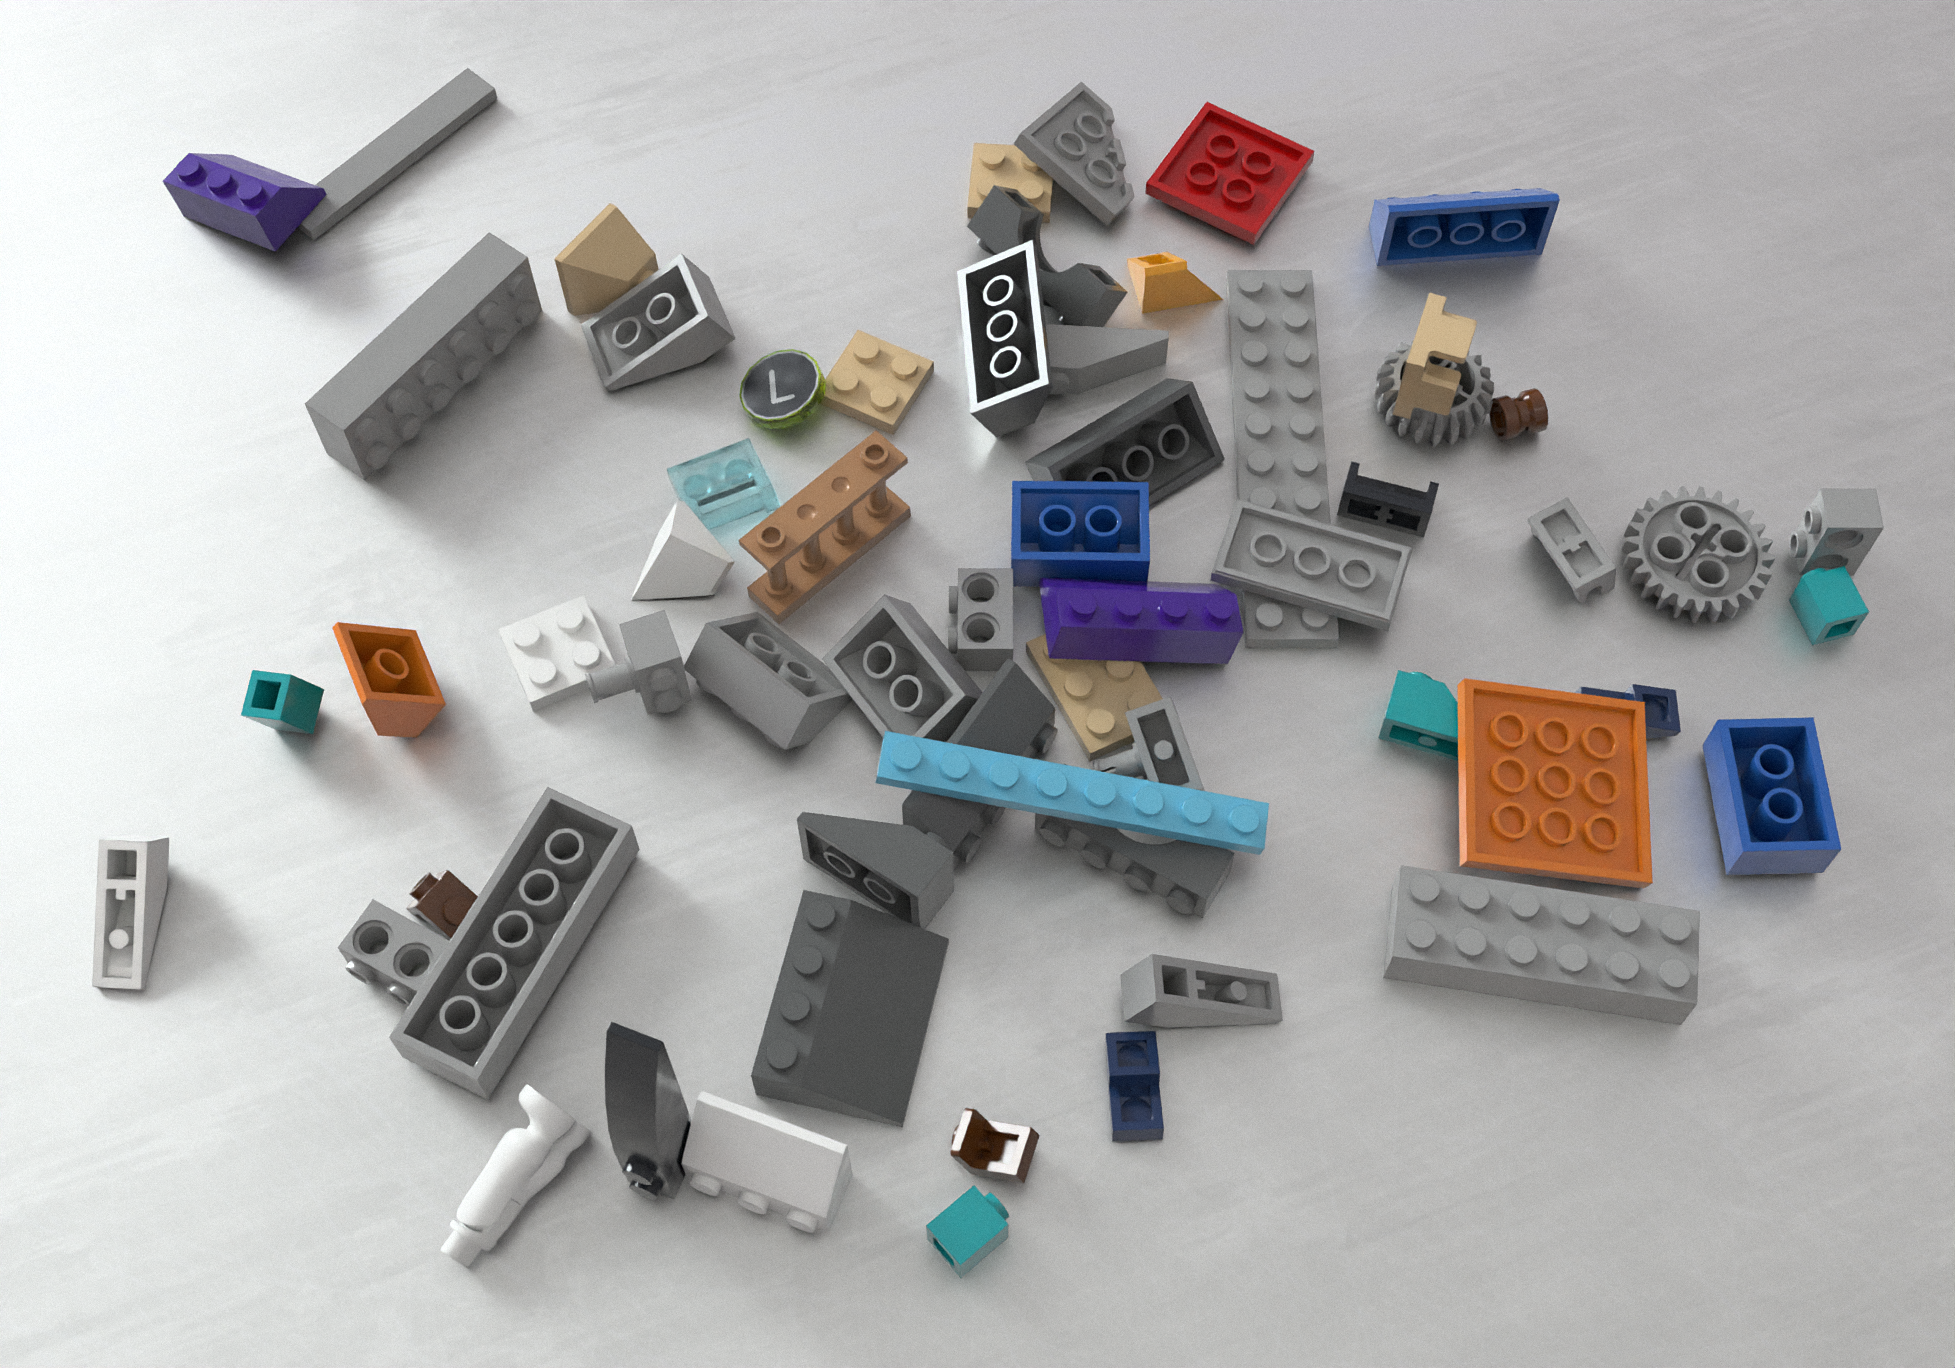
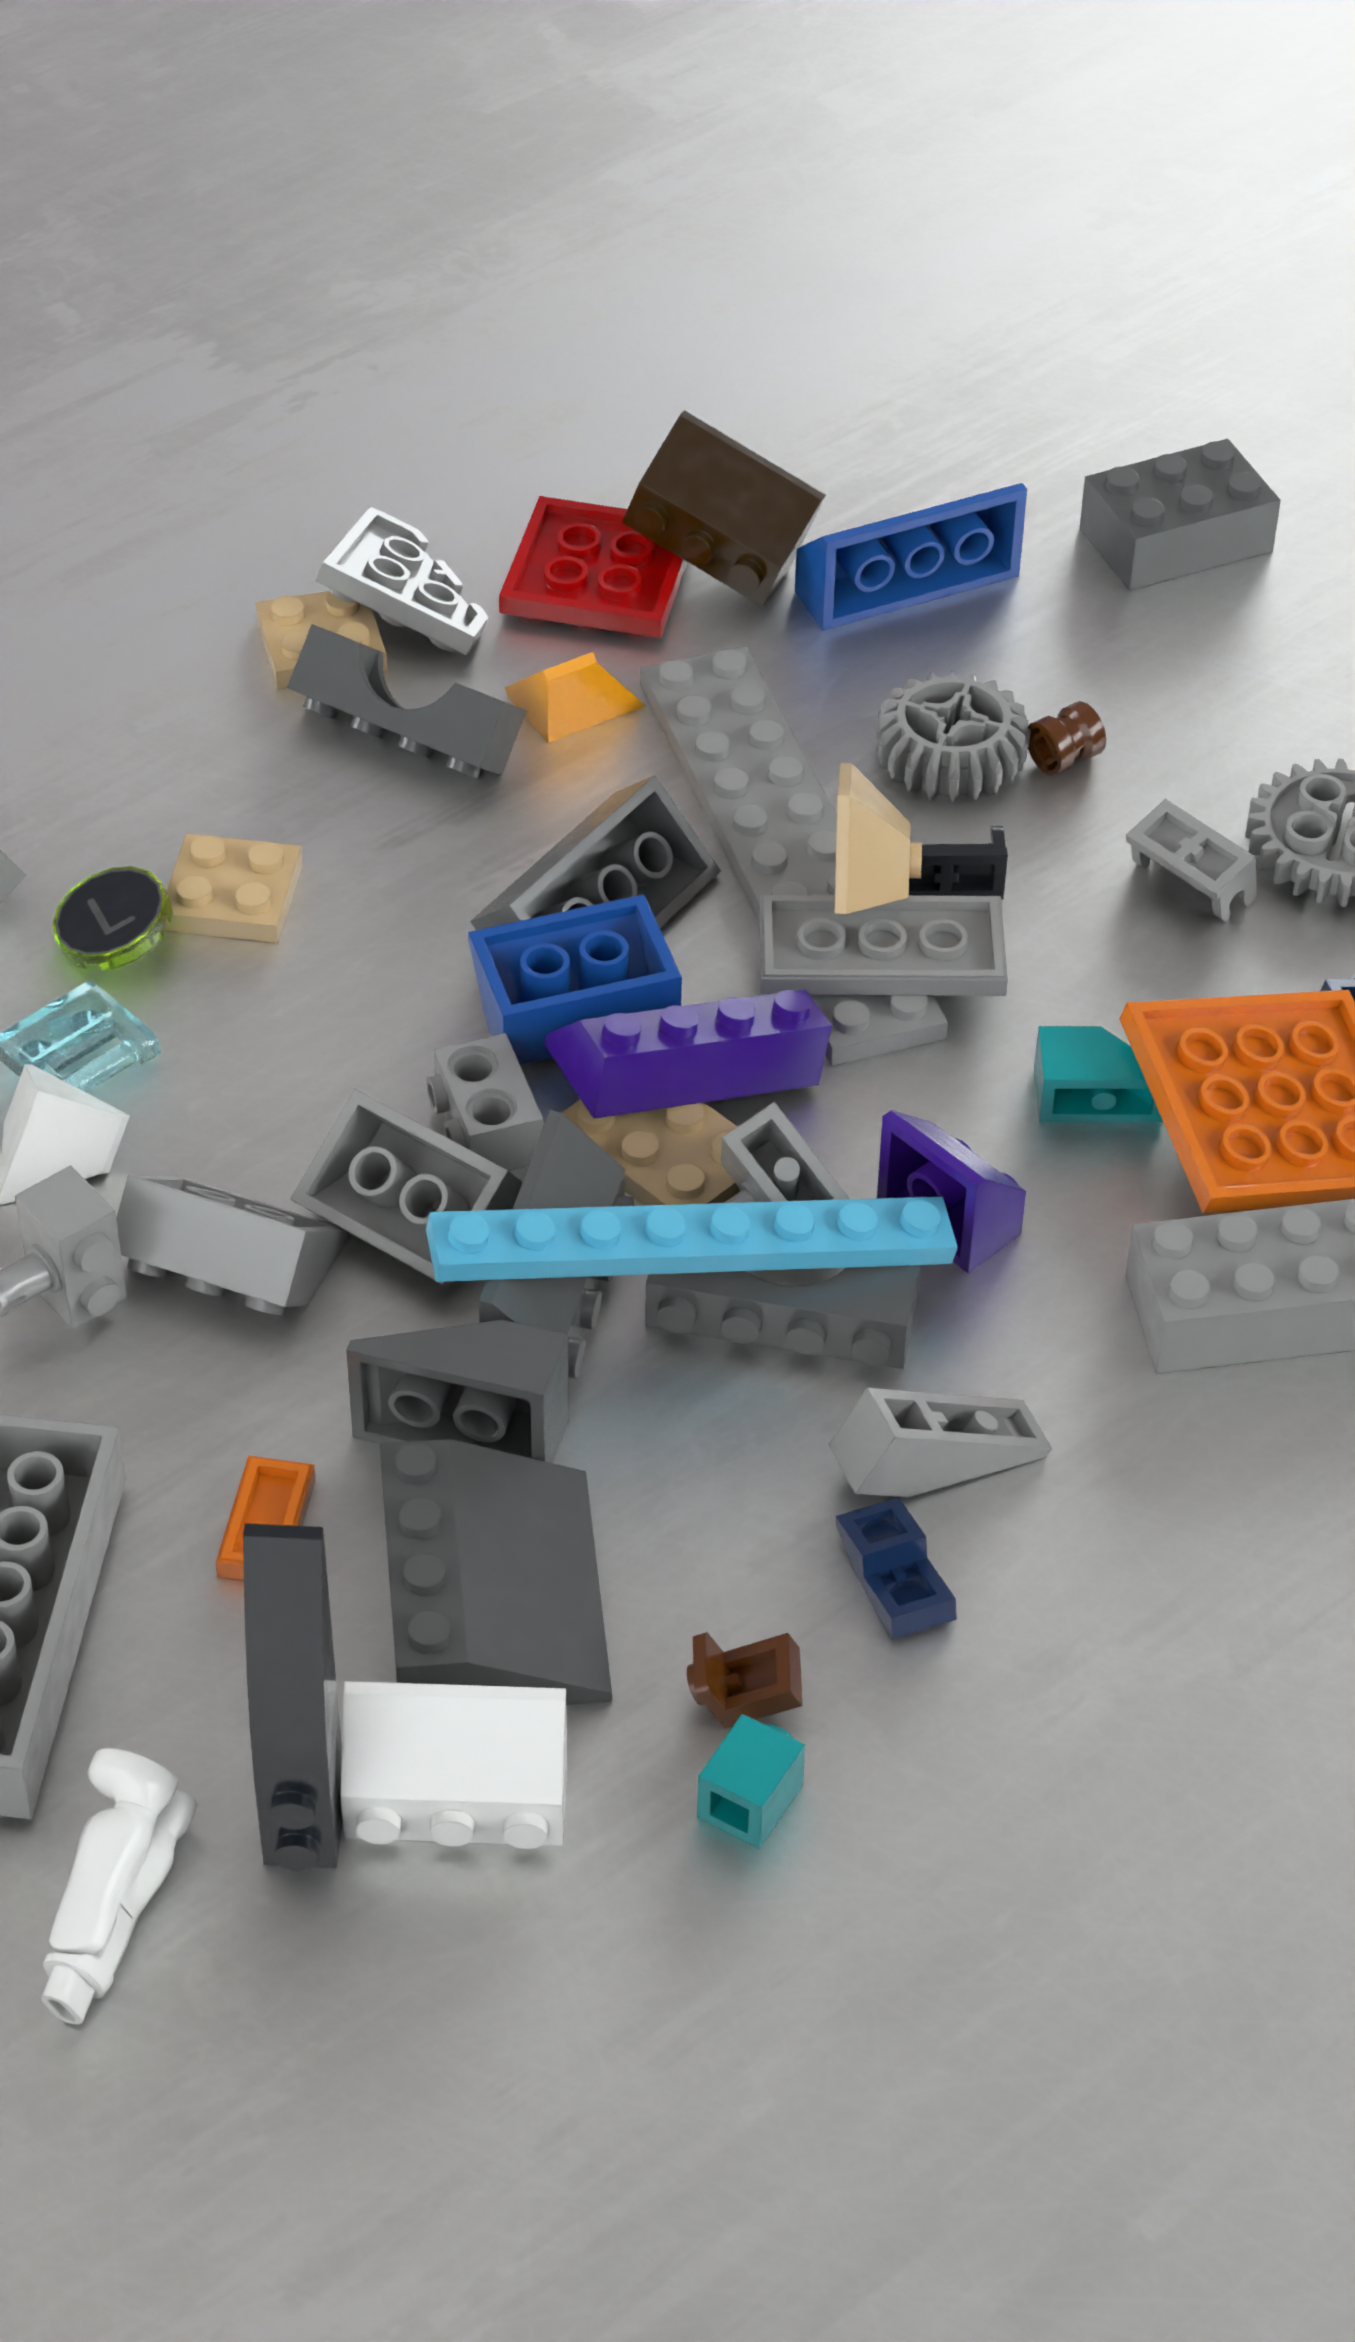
camera: 20 degrees left, 15 degrees down
medium nougat fence [739,430,911,624] -> none
dark grey slope [957,240,1053,438] -> none
light grey slope [1046,324,1169,395] -> none
tan panel [1393,293,1477,419] -> none
none -> orange tile [215,1455,316,1581]
none -> dark brown slope [622,410,826,607]
none -> tan slope [835,763,922,914]
none -> dark purple slope [877,1110,1026,1274]
none -> dark grey brick [1079,439,1281,591]

